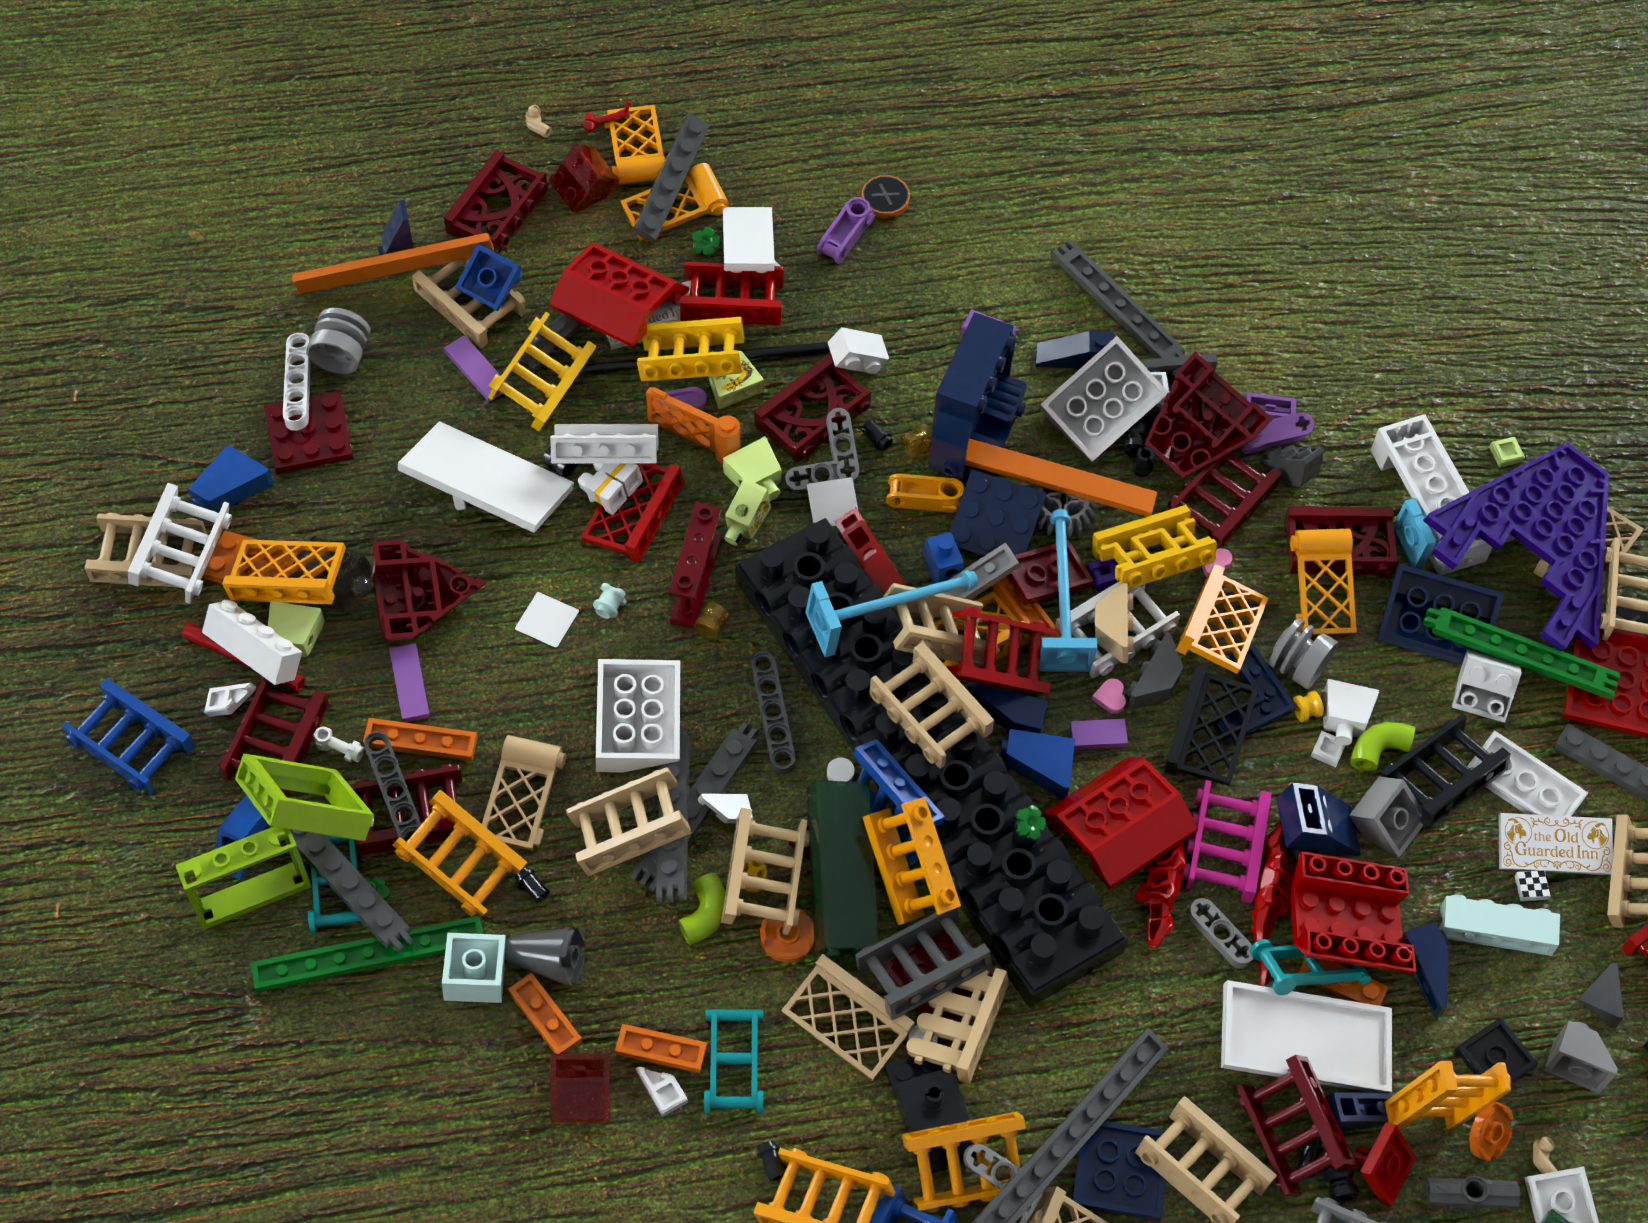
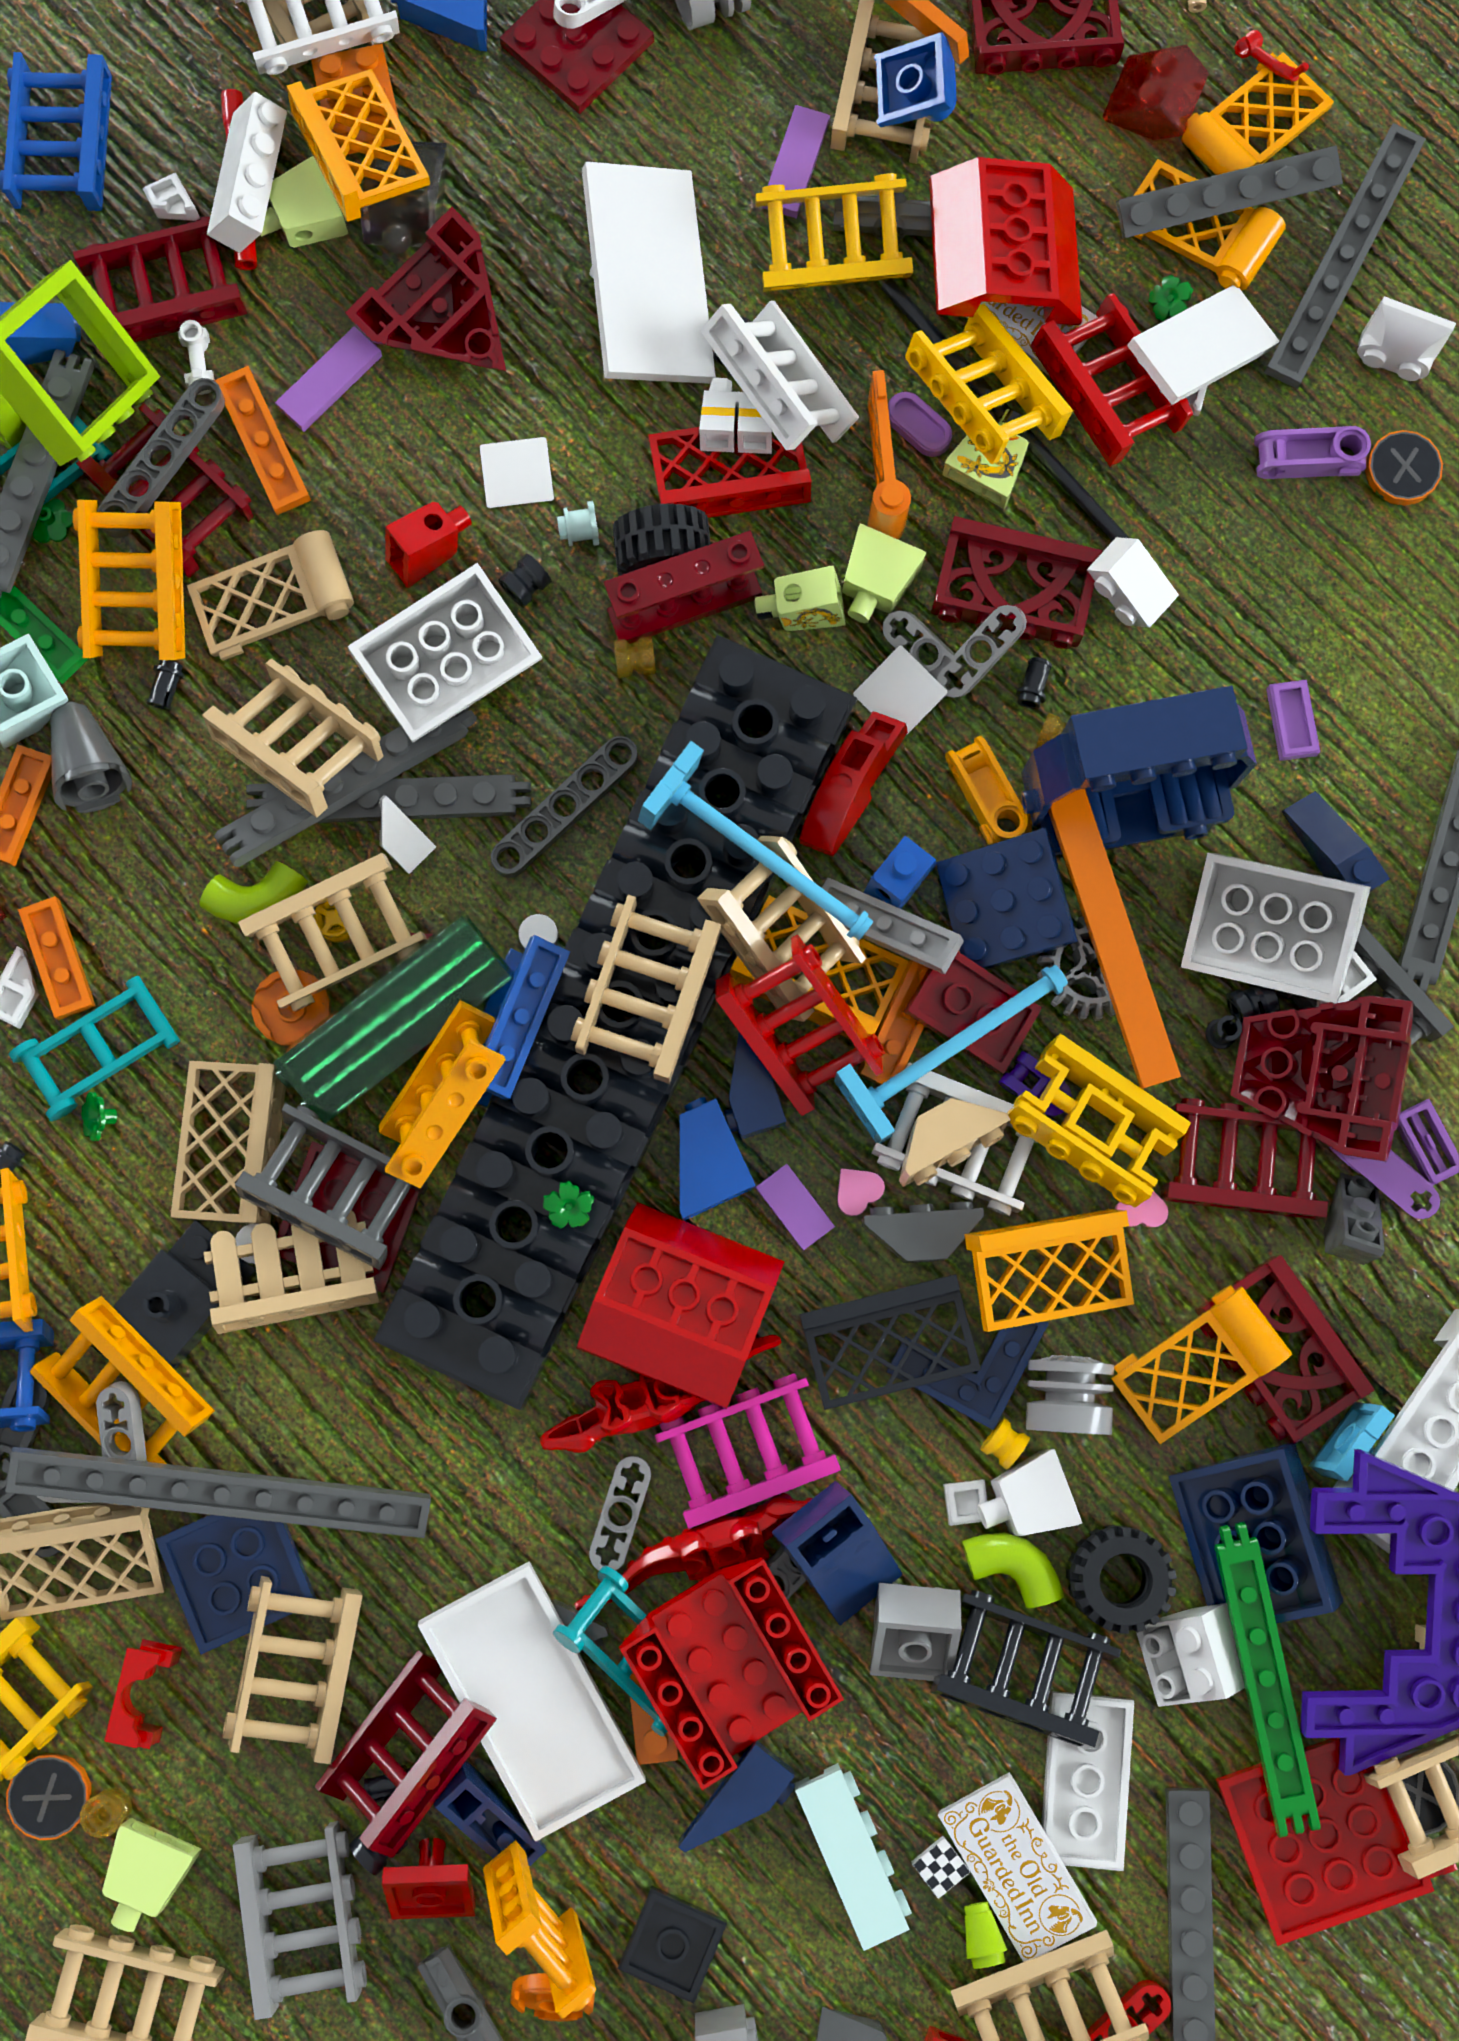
camera: 55 degrees right, 20 degrees up
none -> green plant [81,1092,117,1142]
none -> red torso [385,501,472,588]
none -> black wheel [498,553,552,608]
none -> black tyre [613,504,711,576]
none -> lime cone [964,1901,1007,1969]
none -> black tyre [1066,1525,1177,1634]
none -> dark grey plate [1264,123,1426,389]
none -> white slope [1357,296,1456,381]

